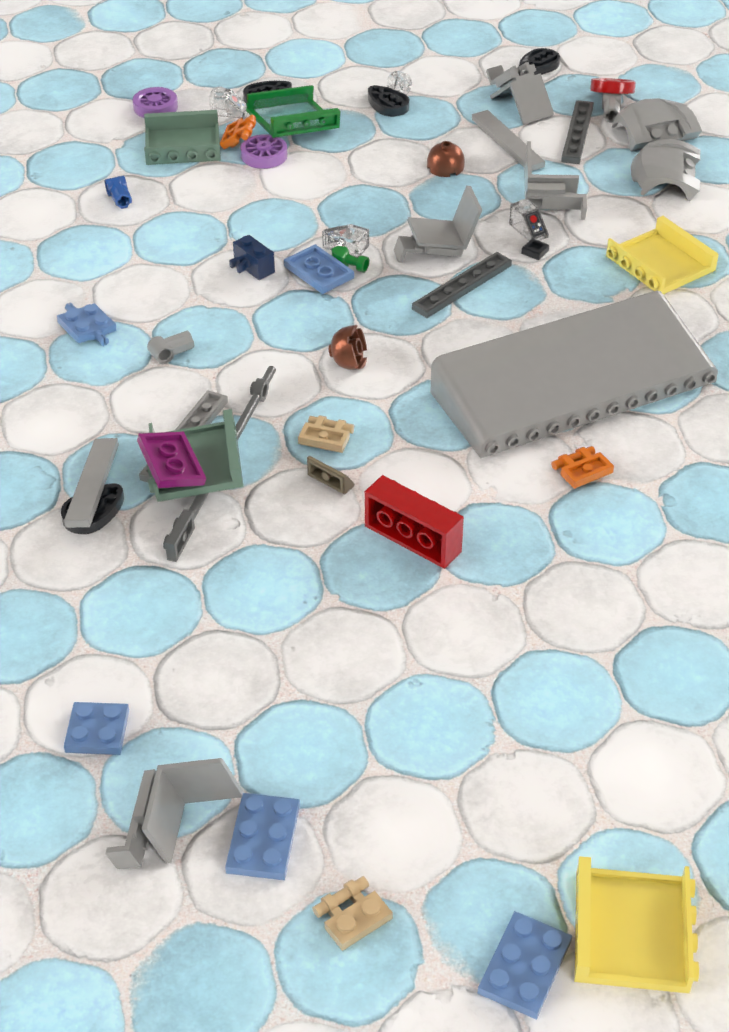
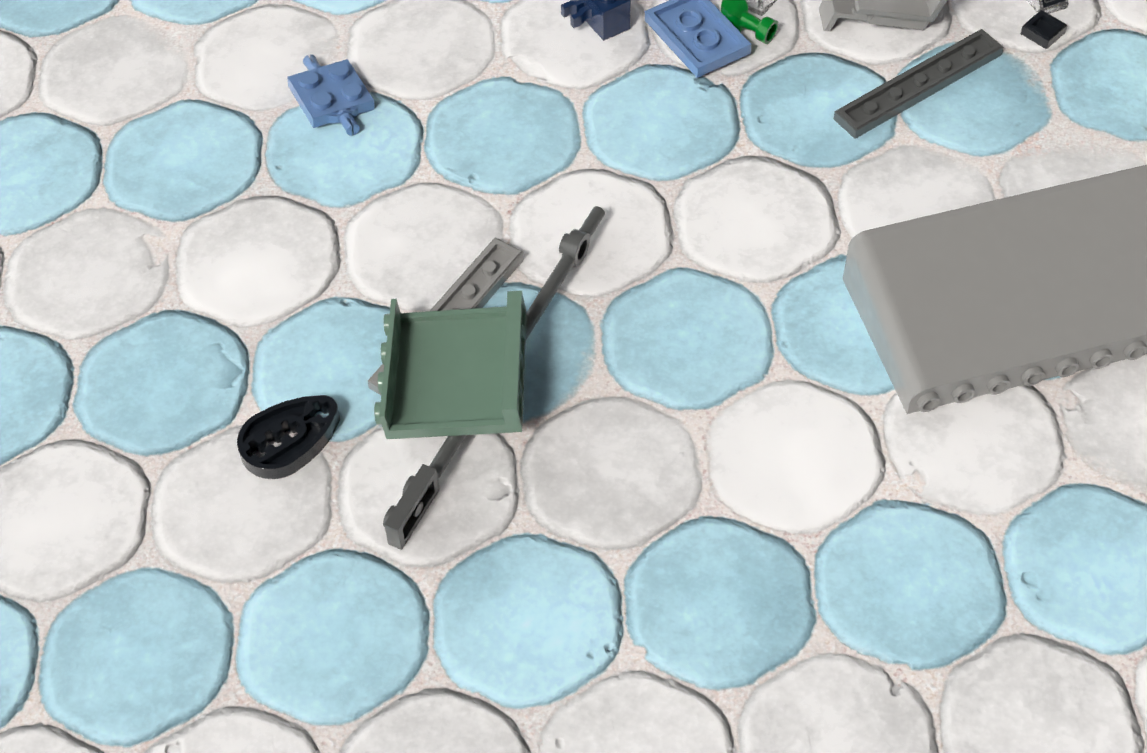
camera: 10 degrees right, 10 degrees up
light grey tile [64,438,119,528] -> none
magenta plate [137,431,206,488] -> none
light grey piece [147,330,194,364] -> none
tan plate [298,415,355,453] -> none
dark tan slope [307,456,355,494] -> none
copper cylinder [328,325,367,370] -> none
red brick [364,475,464,569] -> none
orange plate [551,446,614,489] -> none

